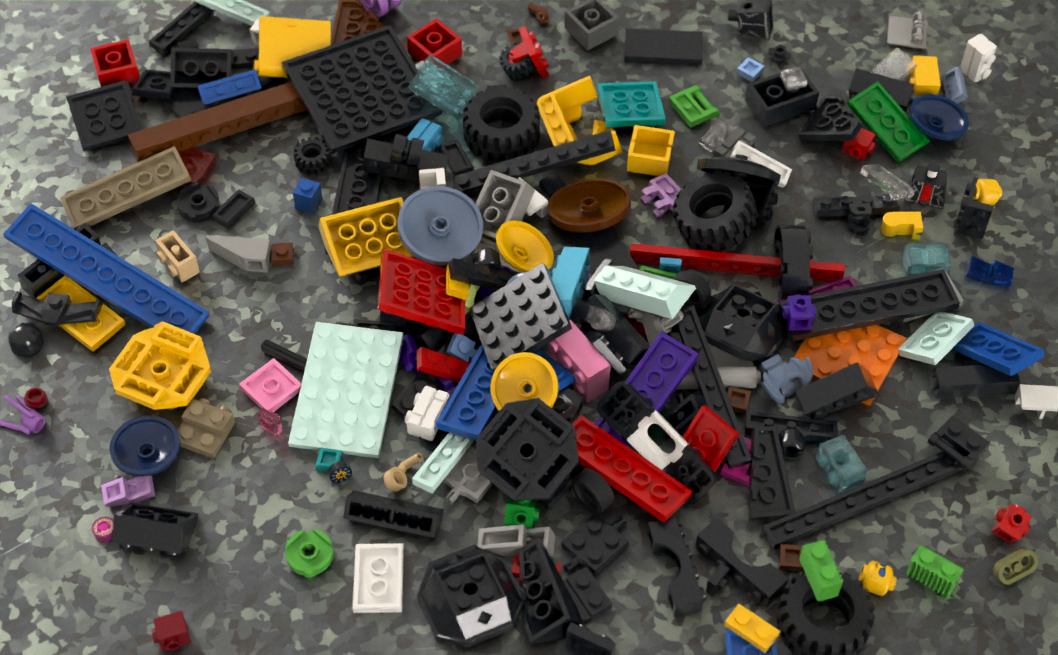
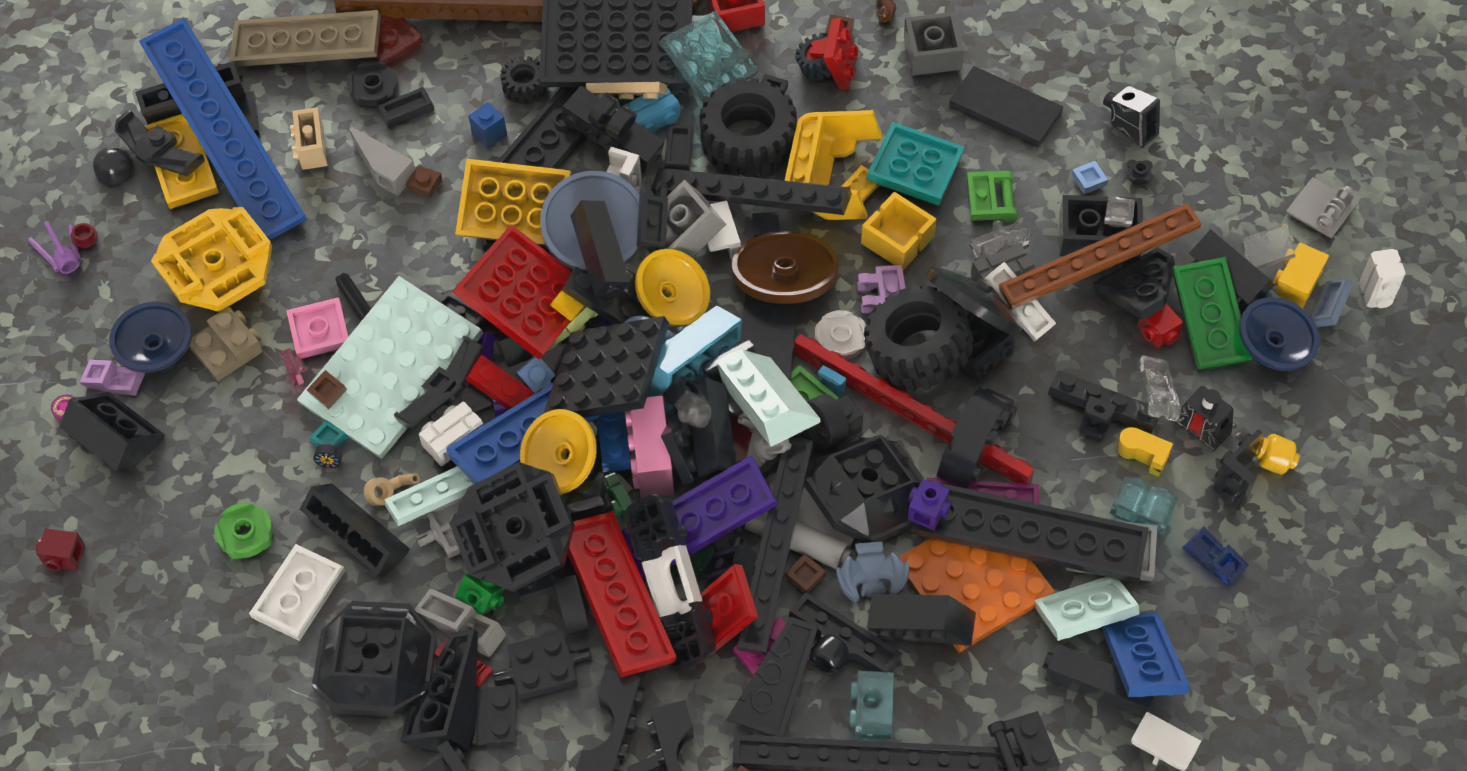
camera: 30 degrees right, 5 degrees up
none -> reddish brown plate [307,370,347,410]
none -> black plate [394,335,484,431]
none -> black brick [570,200,630,299]
none -> tan plate [586,82,667,100]
none -> dark green plate [604,471,632,525]
none -> black hinge [637,177,668,250]
none -> white tile [815,310,866,360]
none -> dark orange tile [998,203,1202,310]

